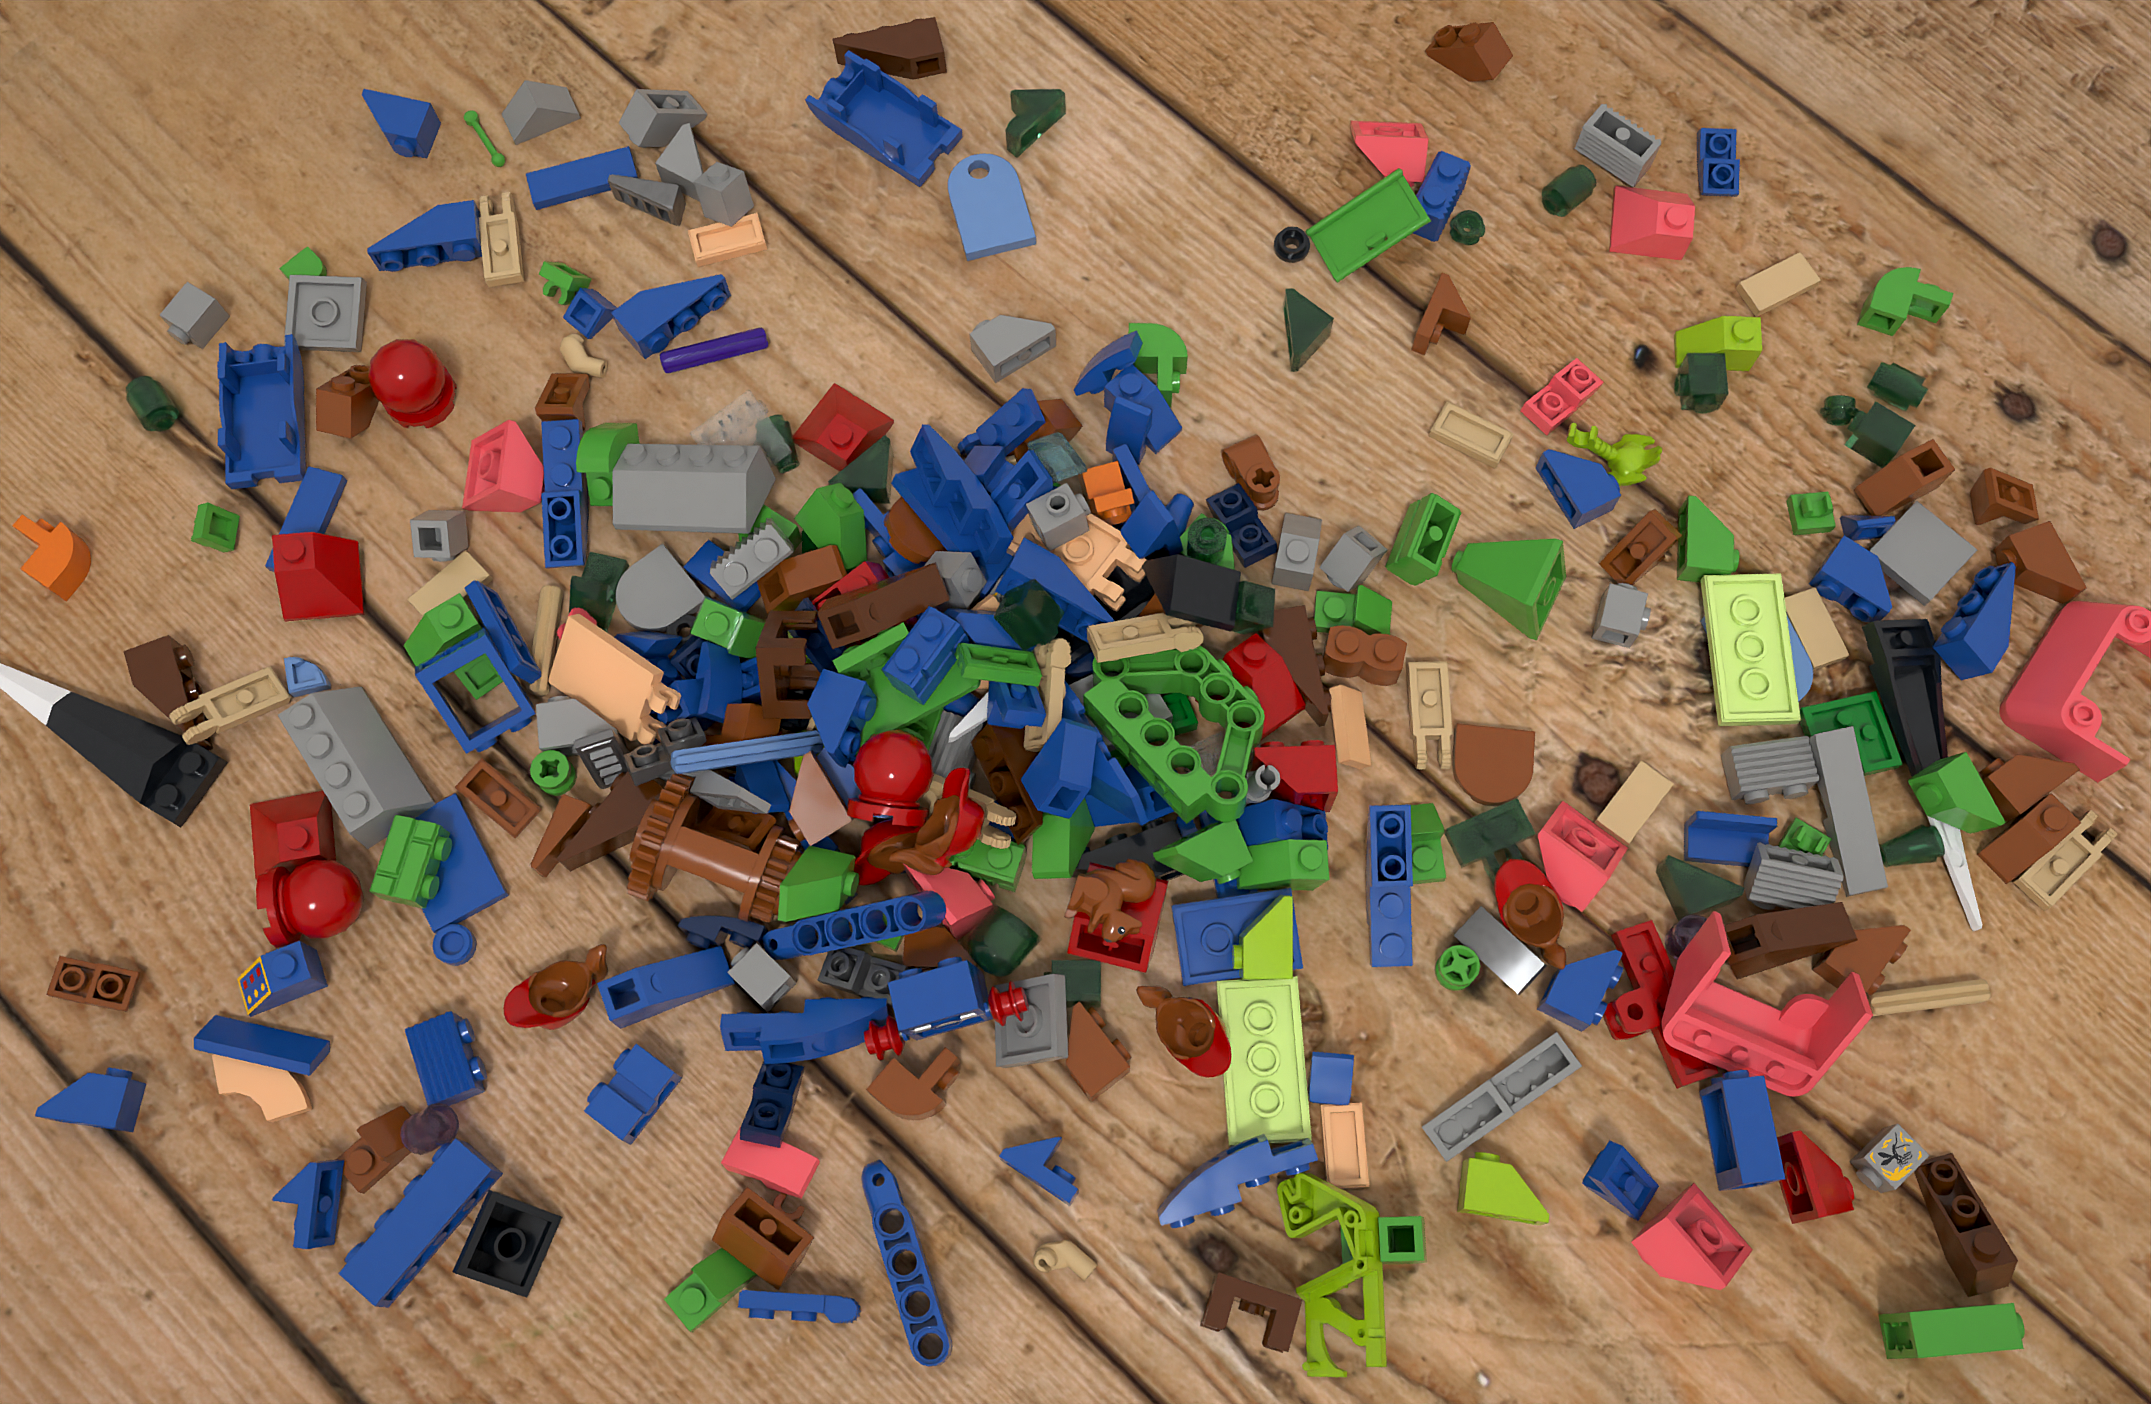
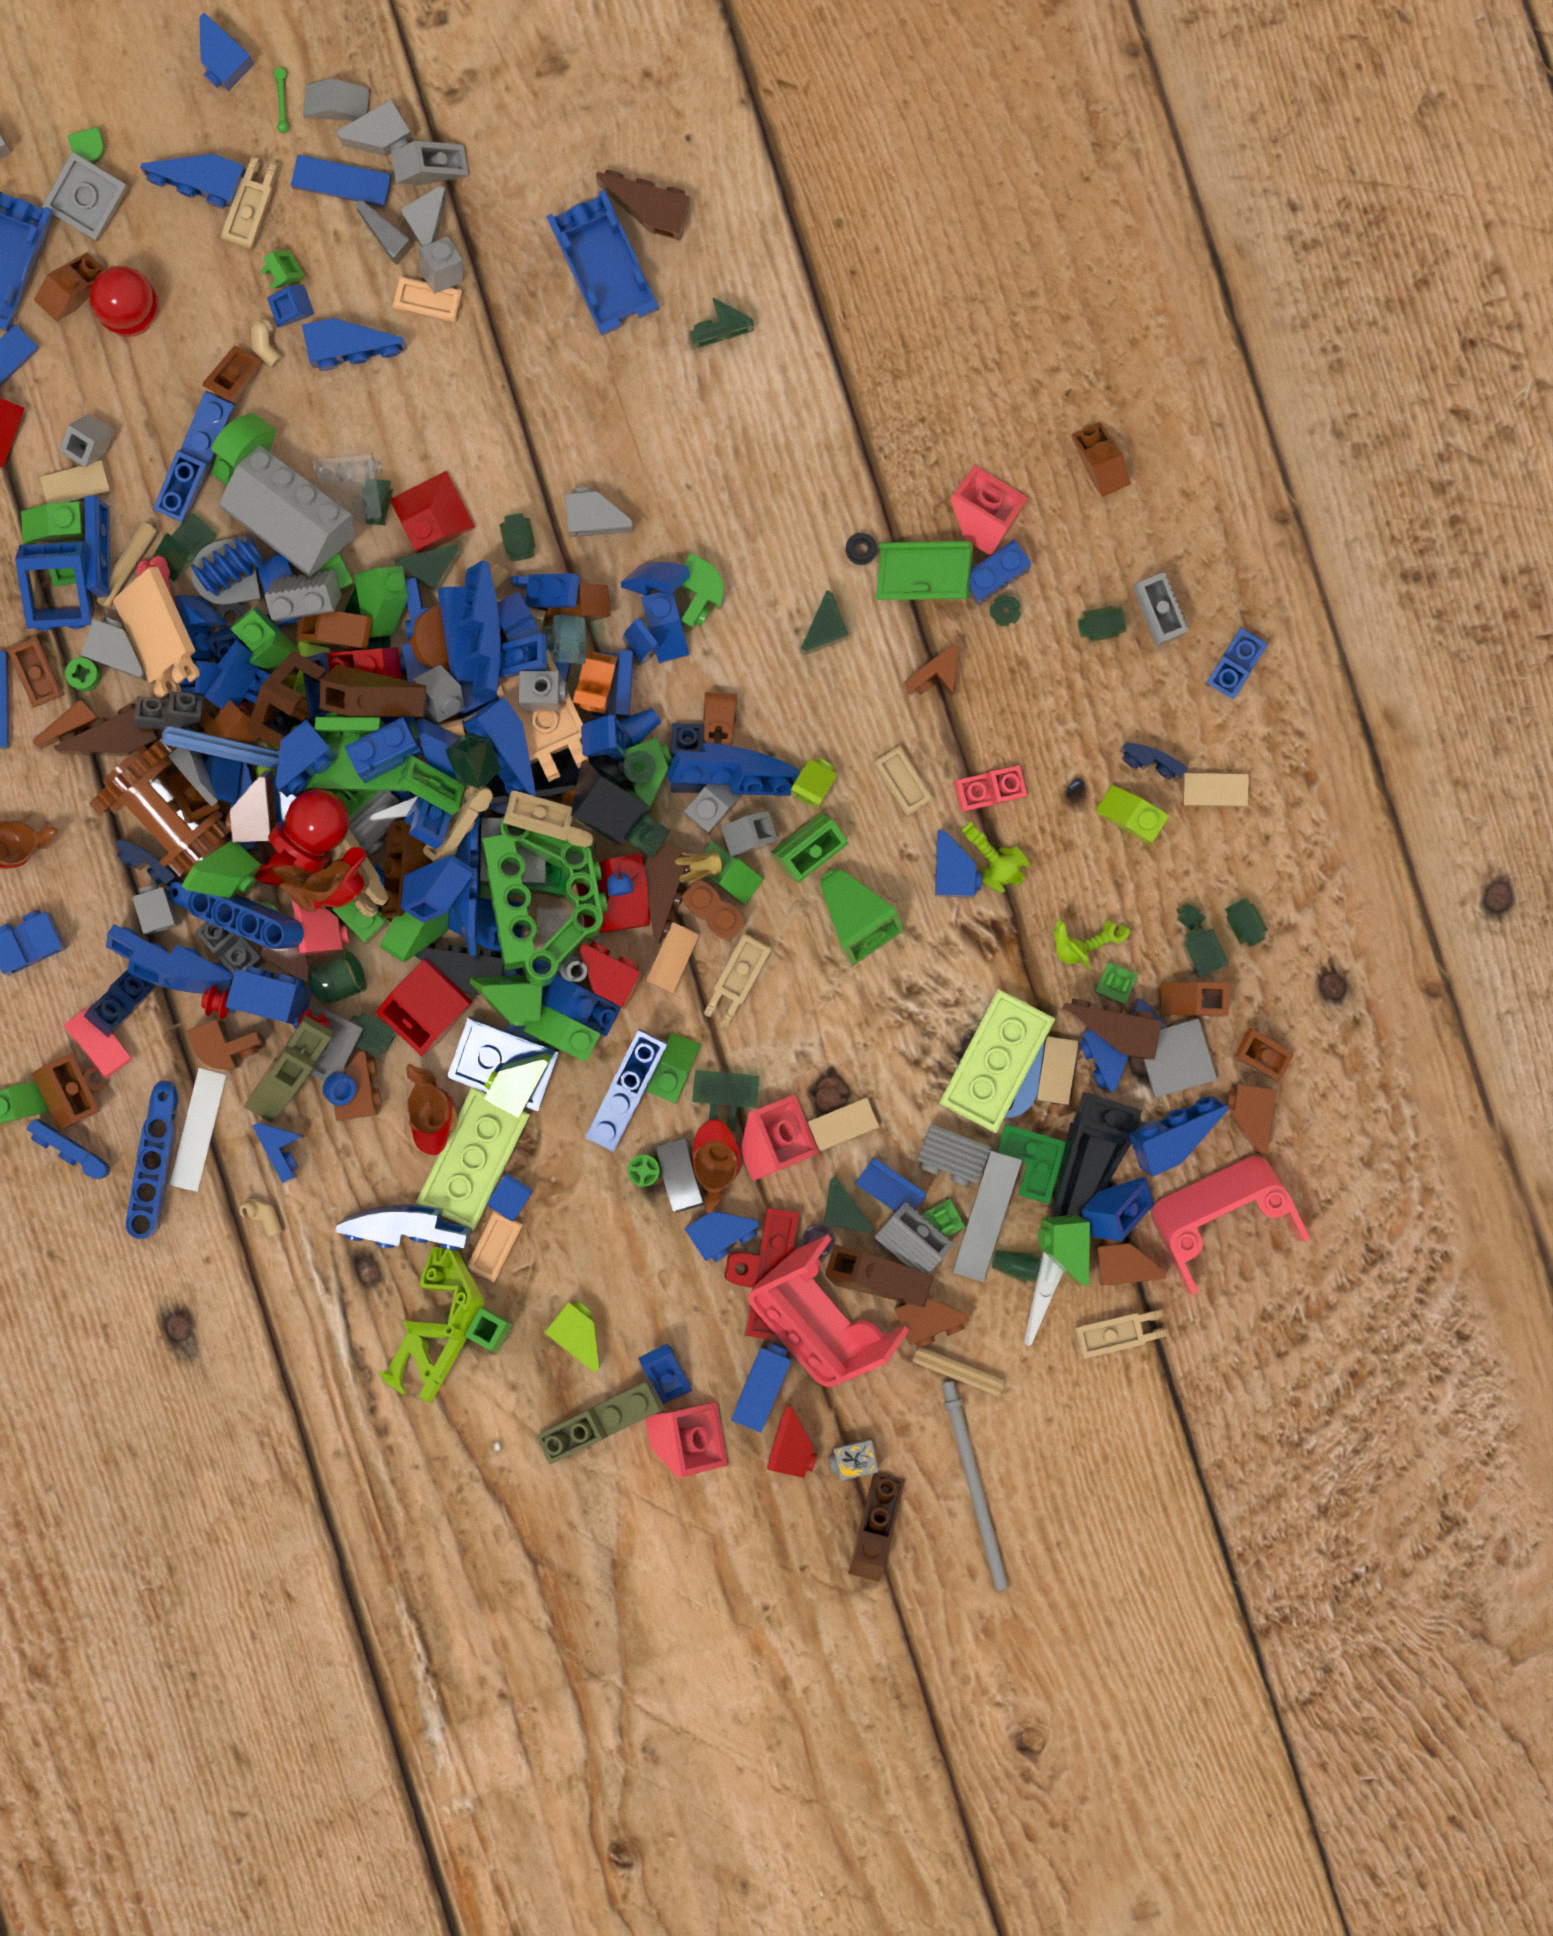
camera: 25 degrees right, 15 degrees up
coral slope [462,420,545,513] -> none
flat silver slope [573,728,630,789] -> none
blue slope [597,946,735,1029] -> none
dark purple axle [660,327,768,373] -> none
medium blue tile [948,153,1036,261] -> none
dark orange animal [1064,859,1156,943] -> none
reddish brown panel [1200,1272,1302,1353] -> none
light grey slope [1422,1032,1582,1162] -> none
dark orange tile [1453,723,1535,806] -> none
light grey brick [1592,583,1651,648] -> none
dark orange slope [1599,509,1682,585] -> none
coral slope [1609,185,1695,260] -> none
clear green brick [1674,353,1729,414] -> none
bright green slope [1677,495,1739,583] -> none
bright green brick [1857,267,1954,336] -> none
bright green window [1878,1303,2025,1359] -> none
dark orange slope [1977,793,2081,884] -> none
none -> white sticker [169,1068,226,1192]
none -> blue piece [191,531,264,596]
none -> olive slope [243,1016,333,1123]
none -> blue tile [322,1072,357,1106]
none -> light grey slope [336,99,413,156]
none -> clear green brick [499,513,536,562]
none -> olive slope [536,1379,665,1465]
none -> blue hinge [607,872,634,897]
none -> blue slope [667,743,800,796]
none -> pearl gold piece [675,850,725,885]
none -> lime slope [791,758,838,811]
none -> light grey bar [941,1380,1009,1591]
none -> lime piece [1052,919,1130,970]
none -> reddish brown slope [1063,998,1162,1060]
none -> blue slope [1082,1177,1154,1241]
none -> dark blue slope [1119,742,1188,781]

